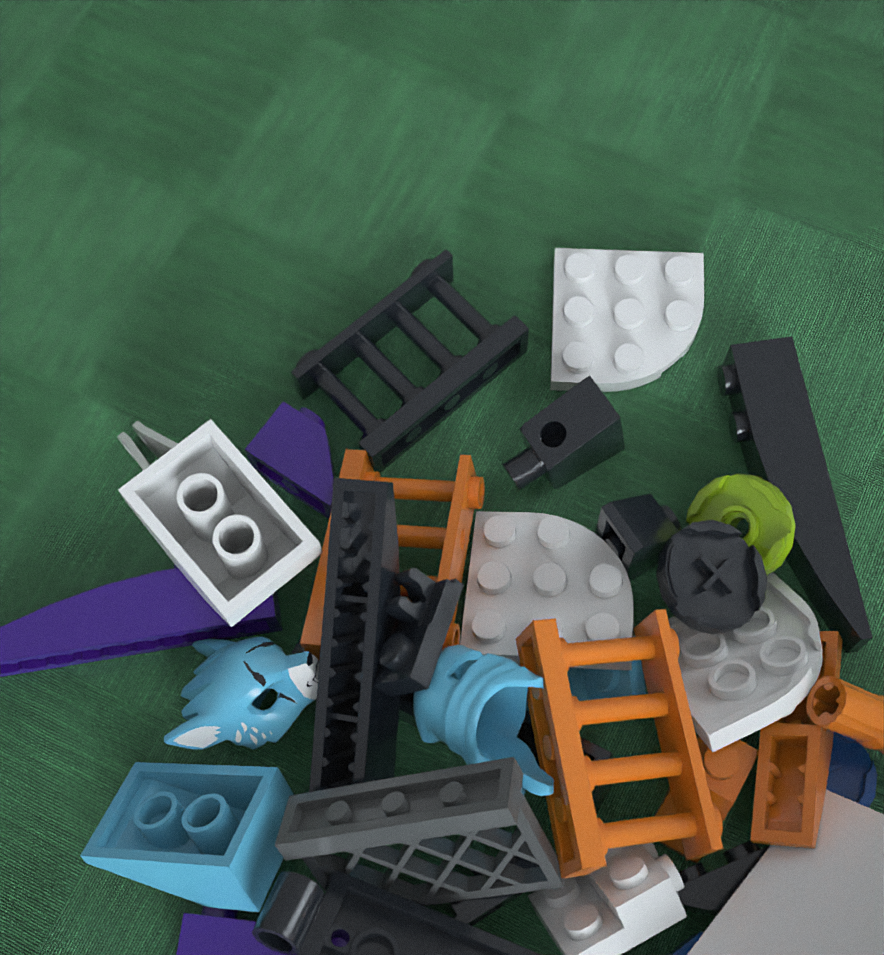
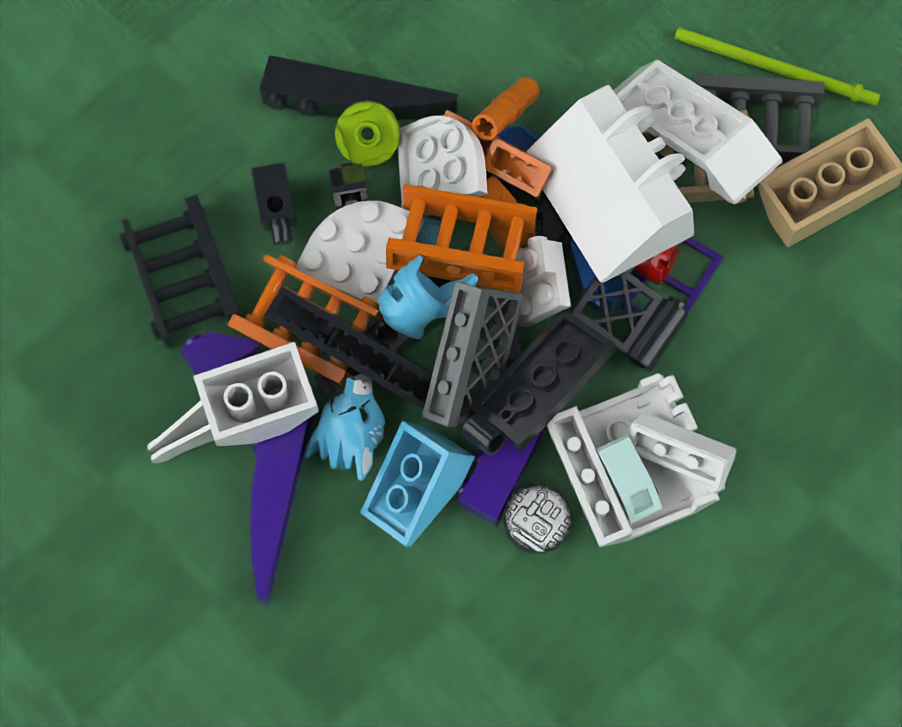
camera: 70 degrees left, 5 degrees up
black plate [373,568,464,697] -> none
white plate [550,248,704,392] -> none
black tile [656,520,767,635] -> none

